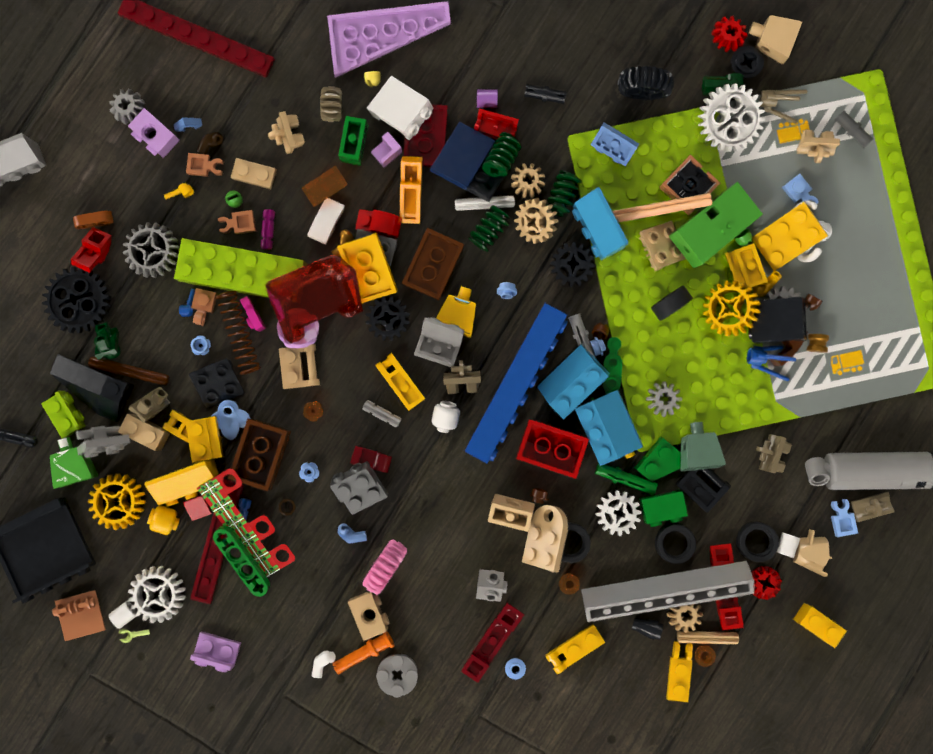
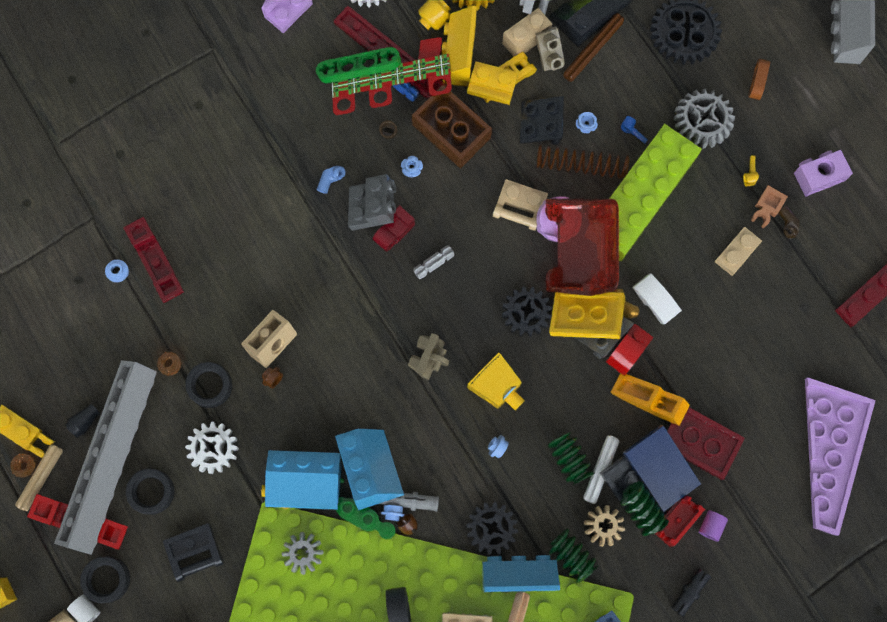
camera: 115 degrees right, 10 degrees down
red brick [71,227,112,273] -> none
dark green hips [94,323,121,360] -> none
light grey gear [109,89,145,125] -> none
medium blue tile [174,118,202,132] -> none
nougat plate [191,288,217,326] -> none
light blue plate [211,400,250,440] -> none
nougat plate [218,210,256,234] -> none
bright green hinge [225,190,243,208] -> none
dark pink plate [240,296,266,332] -> none
magenta axle [261,209,275,250] -> none
tan hips [268,111,304,154] -> none
clear orange hinge [301,165,348,207] -> none
clear orange plate [303,401,323,422] -> none
white arm [312,651,336,678] -> none
dark tan gear [320,86,342,122] -> none
orange pin [332,631,395,674] -> none
green brick [338,116,368,165] -> none
tan brick [348,591,390,641] -> none
bright pink gear [363,539,407,595] -> none
light yellow hinge [364,71,381,87] -> none
white panel [367,76,433,140] -> none
lavender panel [372,132,402,168] -> none
yellow plate [375,353,425,411] -> none
light grey plate [376,654,418,698] -> none
reddish brown plate [402,228,464,301] -> none
light grey bracket [414,318,464,367] -> none
white head [432,401,460,433] -> none
blue brick [465,303,568,463] -> none
light grey brick [476,569,507,602] -> none
tan gear [514,198,558,244] -> none
red slope [515,419,589,479] -> none
tan plate [522,505,568,573] -> none
yellow plate [545,624,605,674] -> none
green pin [595,463,658,495] -> none
green wing [634,436,681,482] -> none
green brick [639,490,688,527] -> none
tan gear [667,604,703,633] -> none
sand green torso [681,422,726,471] -> none
red gear [751,566,782,600] -> none

